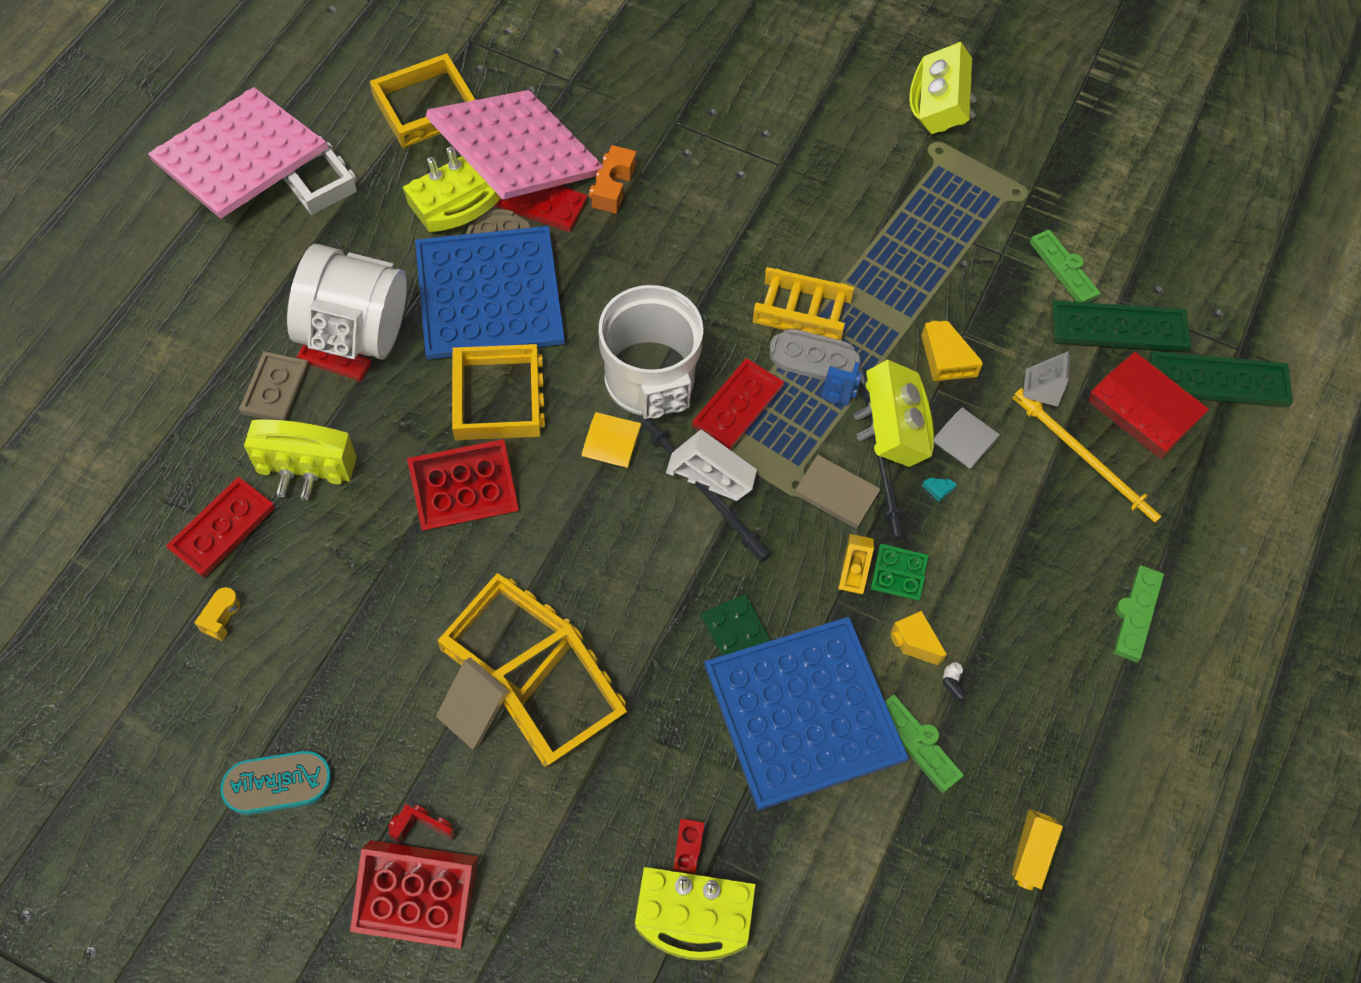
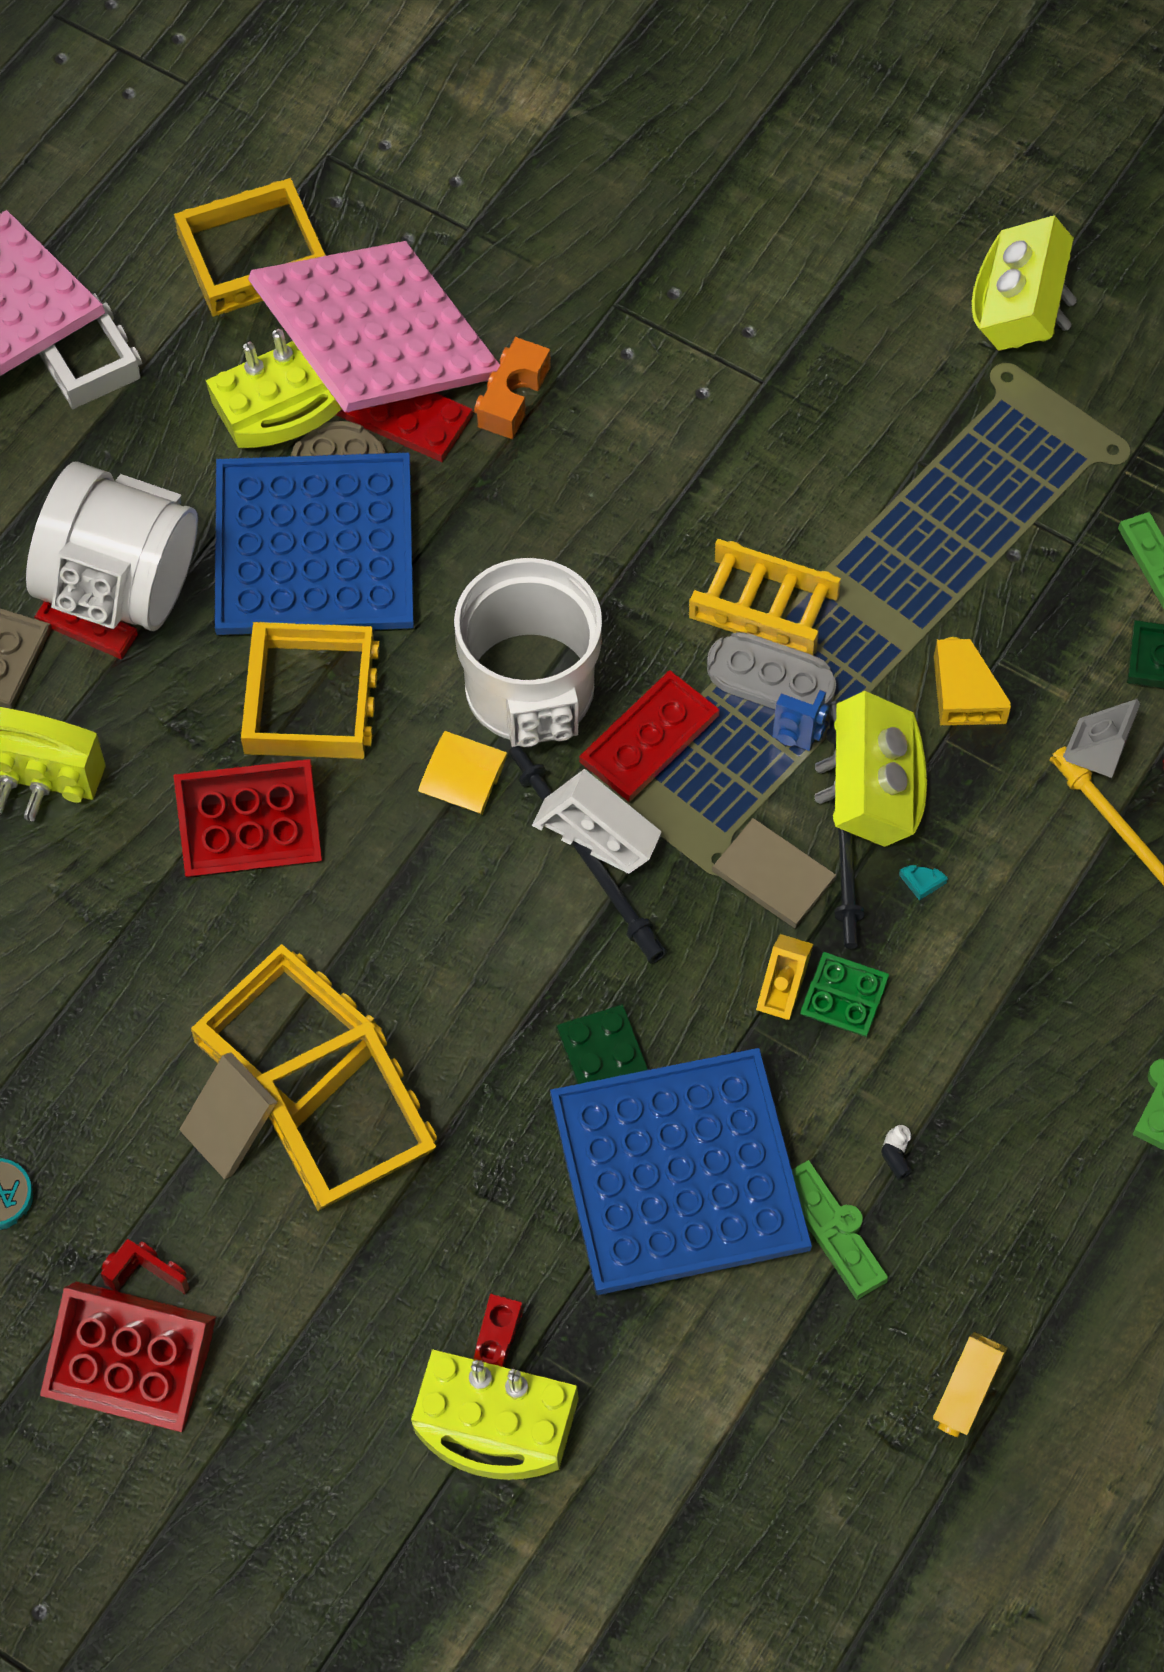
camera: 10 degrees right, 0 degrees up
yellow slope [891,611,947,665] -> none
light grey slope [934,407,1000,471] -> none

